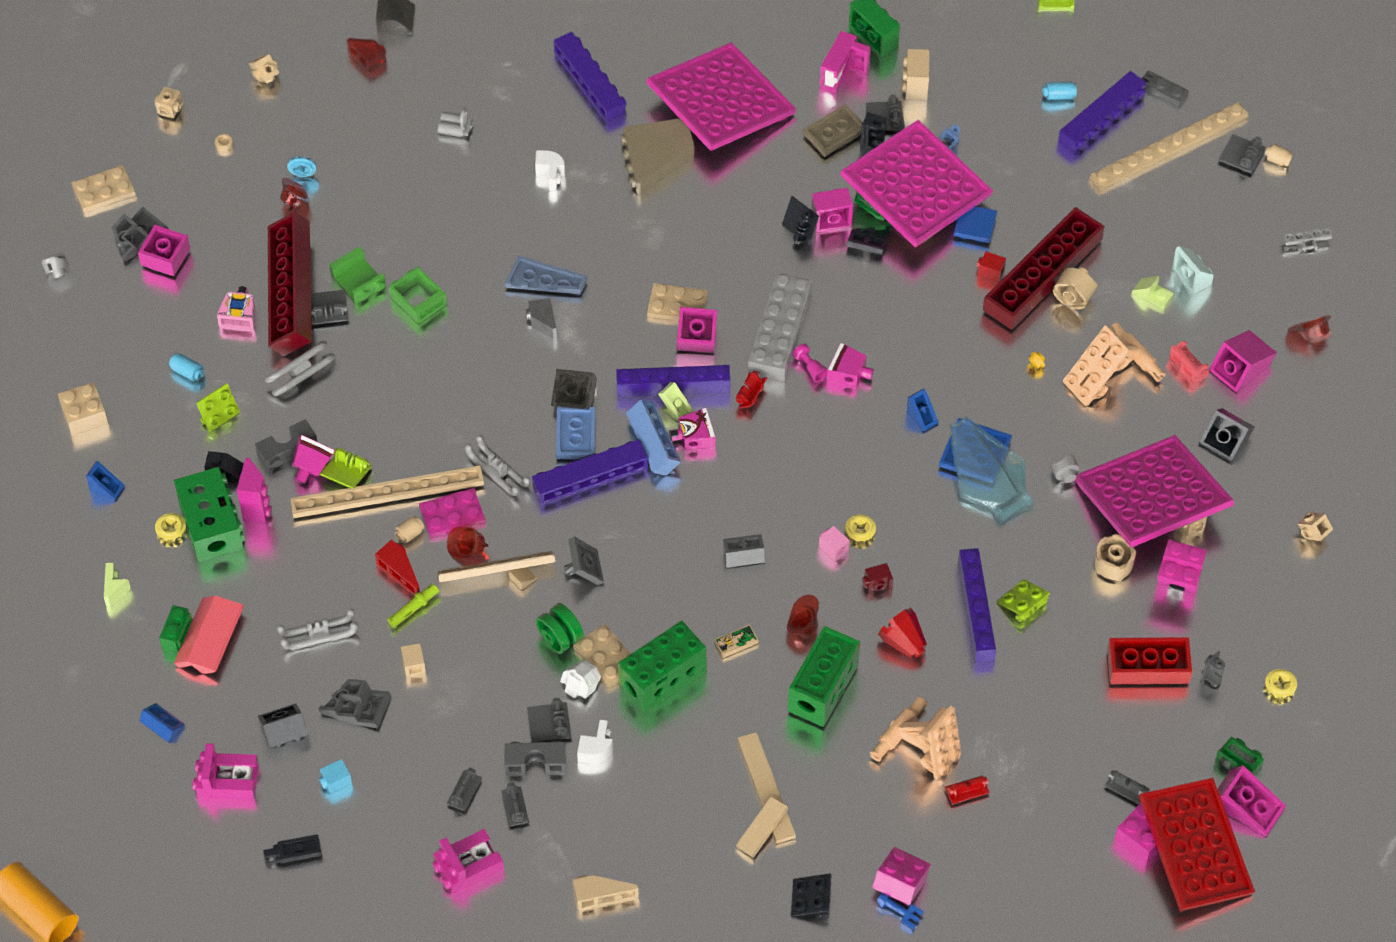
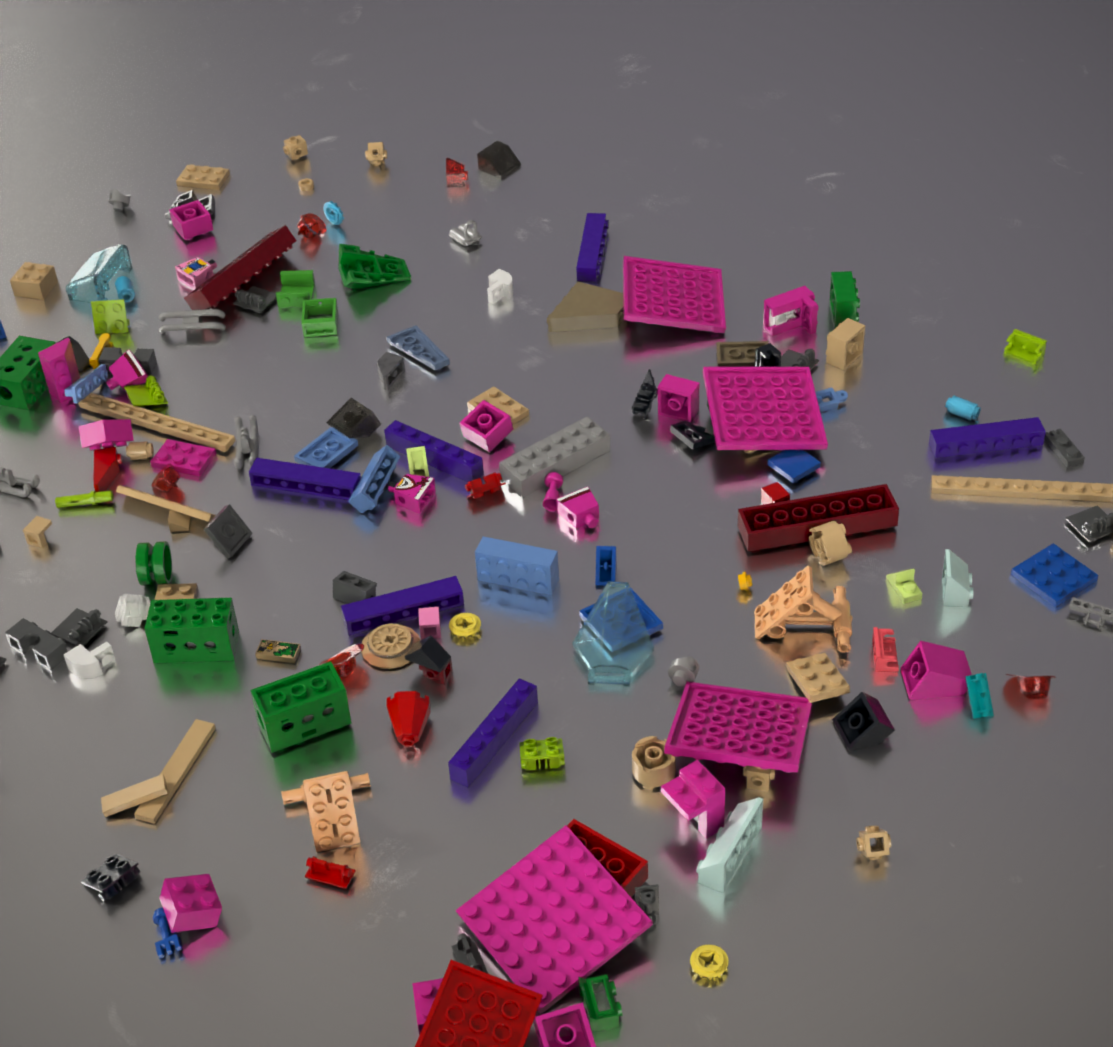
camera: 40 degrees right, 15 degrees down
none -> light blue bracket [64,364,108,403]
none -> clear light blue windscreen [66,244,133,303]
none -> dark pink brick [79,419,134,451]
none -> yellow hinge [90,333,114,370]
none -> green wedge [338,244,411,288]
none -> dark purple brick [341,576,464,636]
none -> tan piece [361,624,420,669]
none -> black slope [405,635,451,673]
none -> dark pink plate [455,825,653,1015]
none -> medium blue brick [475,536,559,595]
none -> light aqua slope [696,797,763,893]
none -> tan plate [786,653,850,703]
none -> teal hinge [965,673,994,719]
none -> blue plate [1011,543,1098,607]

